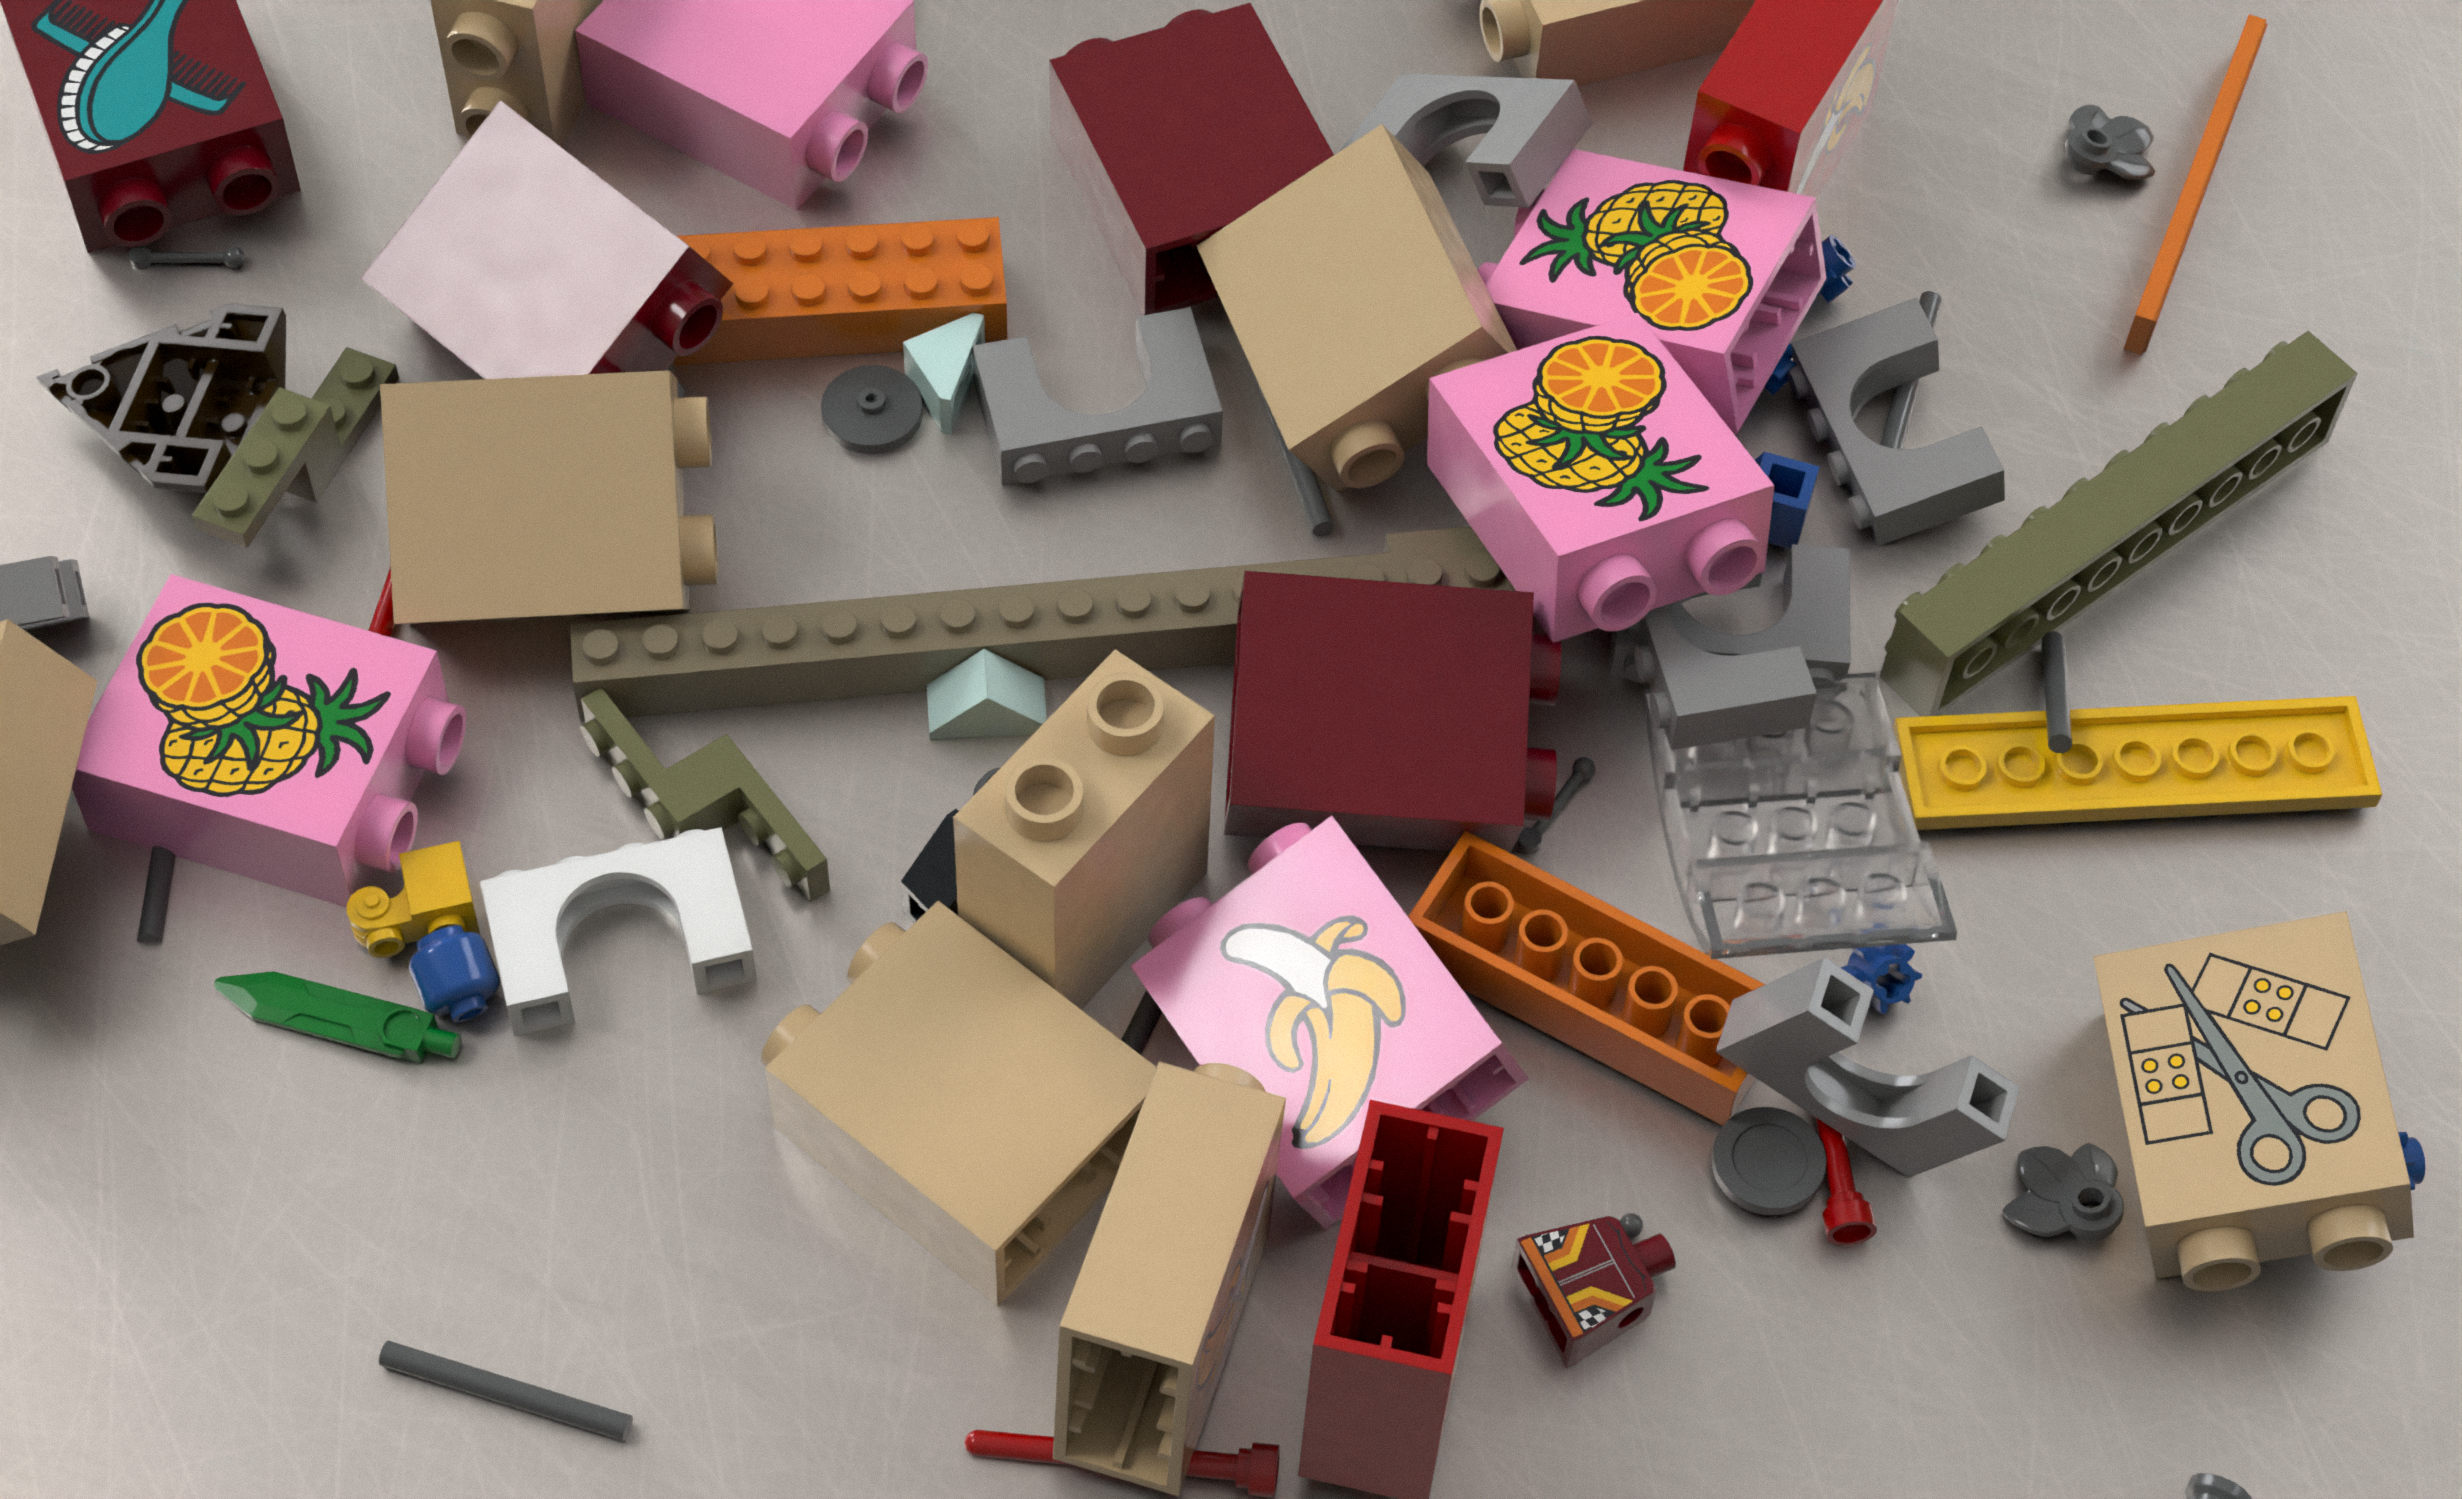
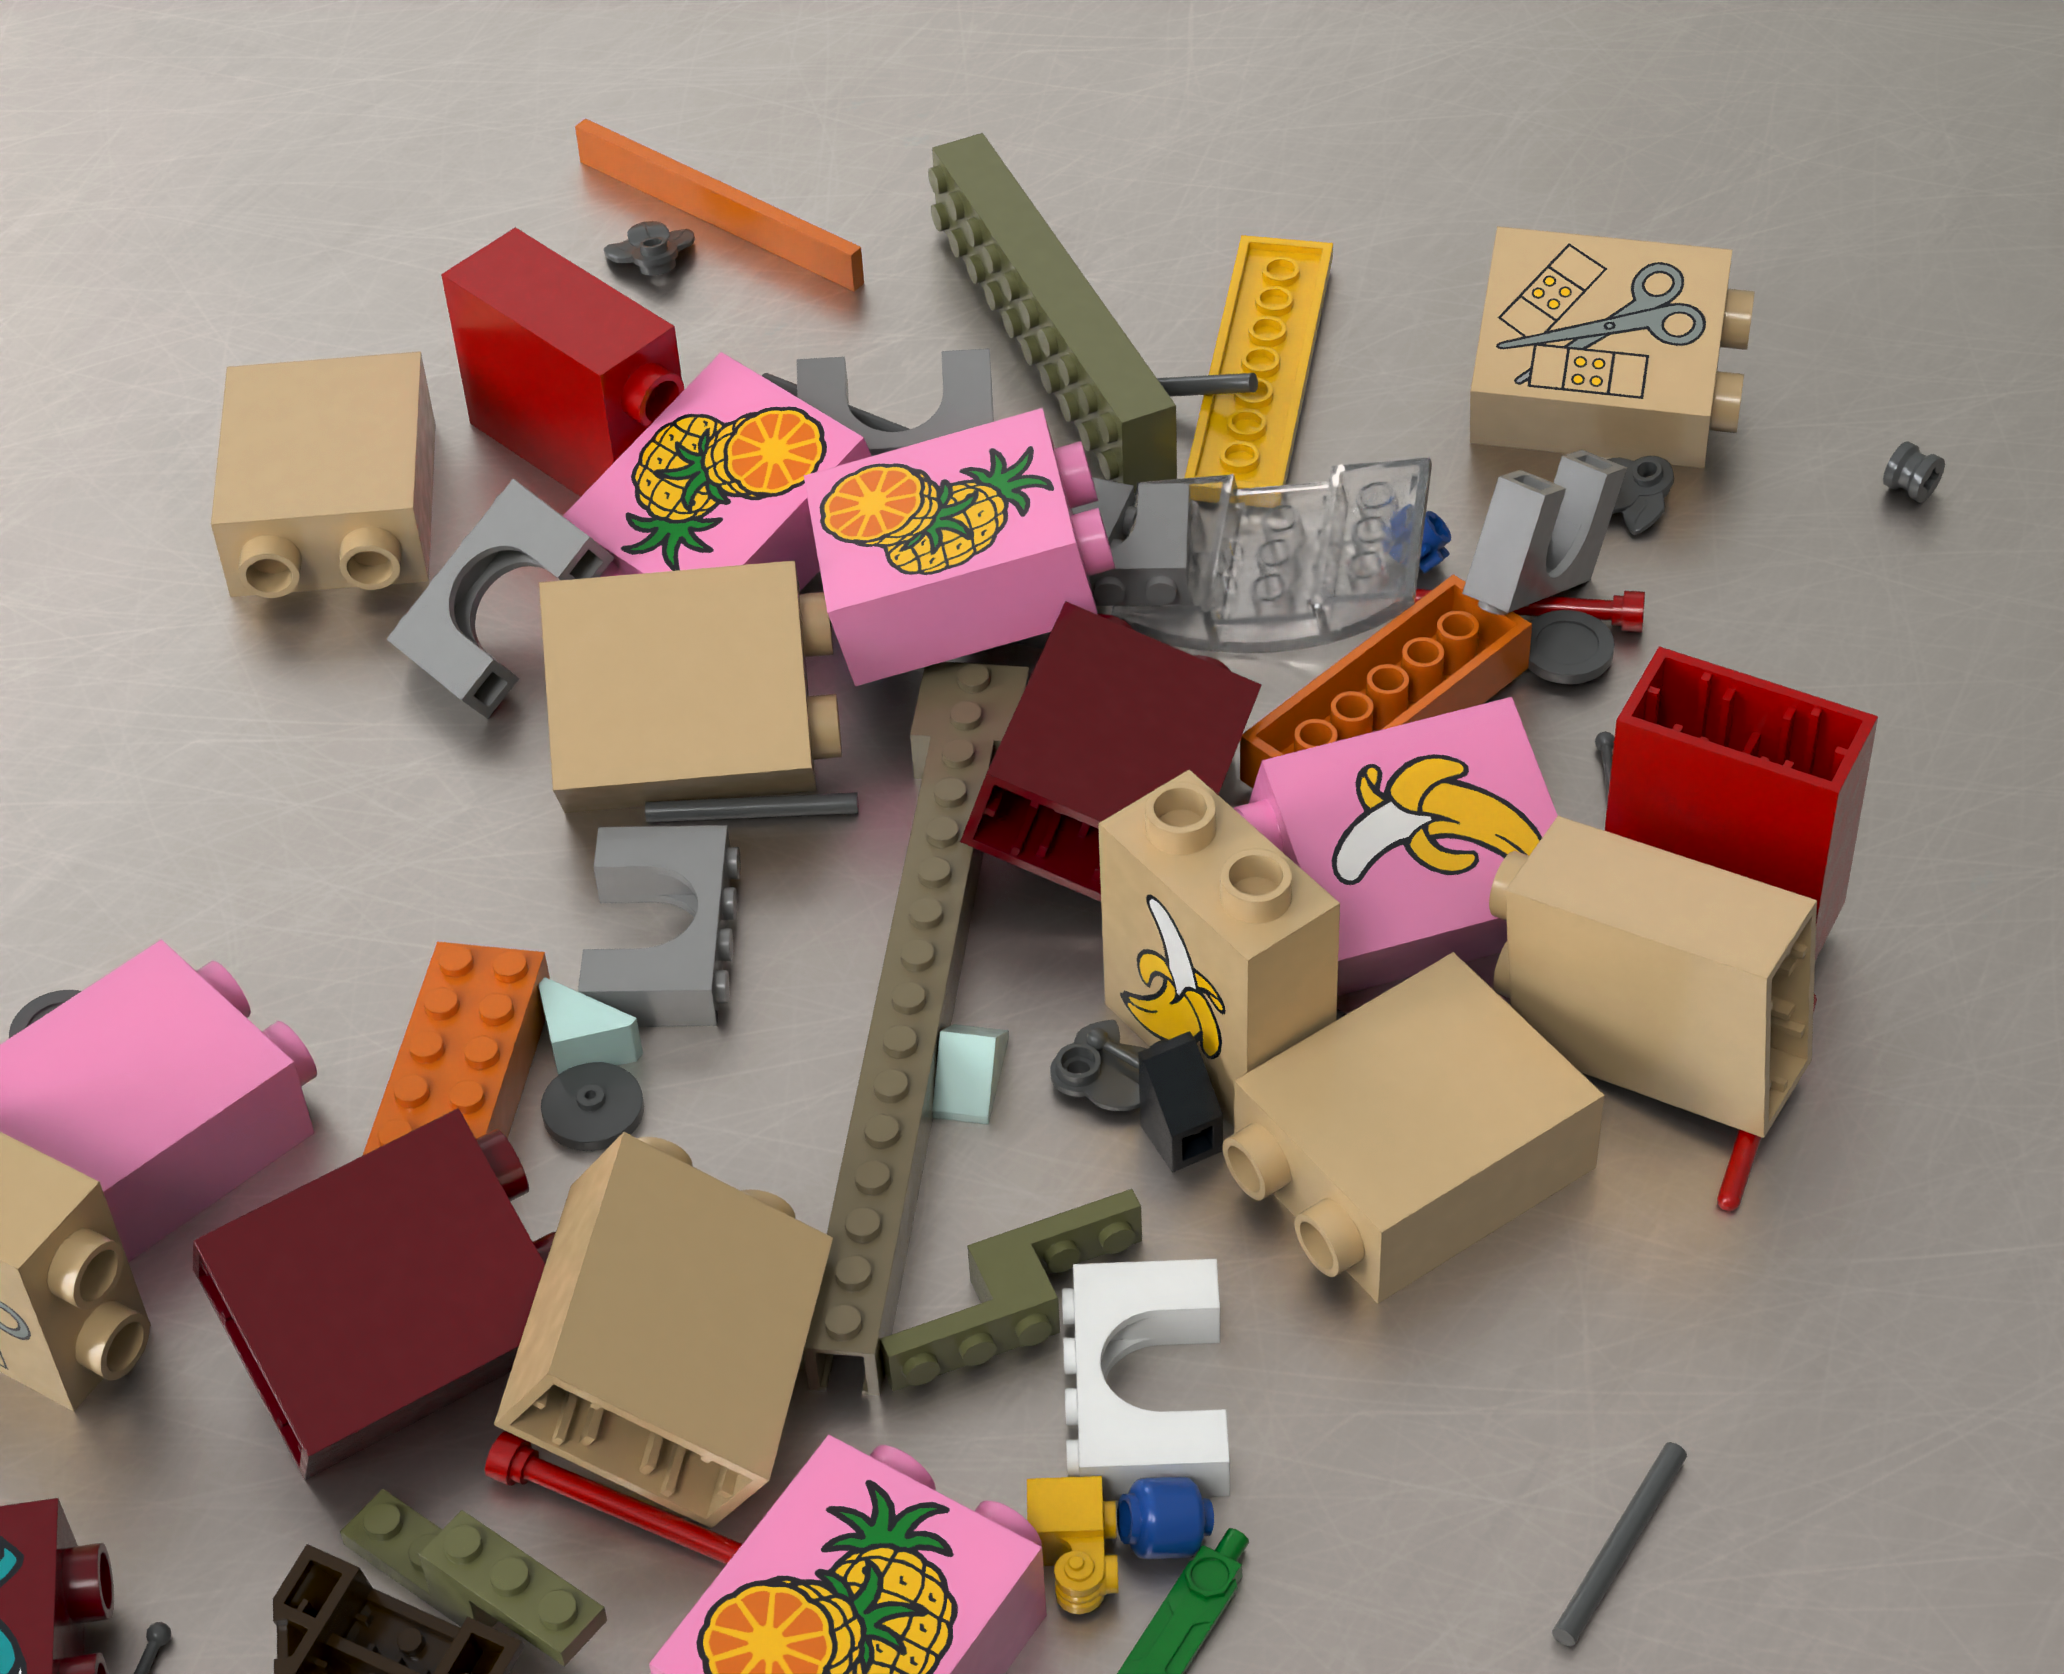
camera: 70 degrees left, 10 degrees down
dark red brick [1049,3,1334,316] -> none

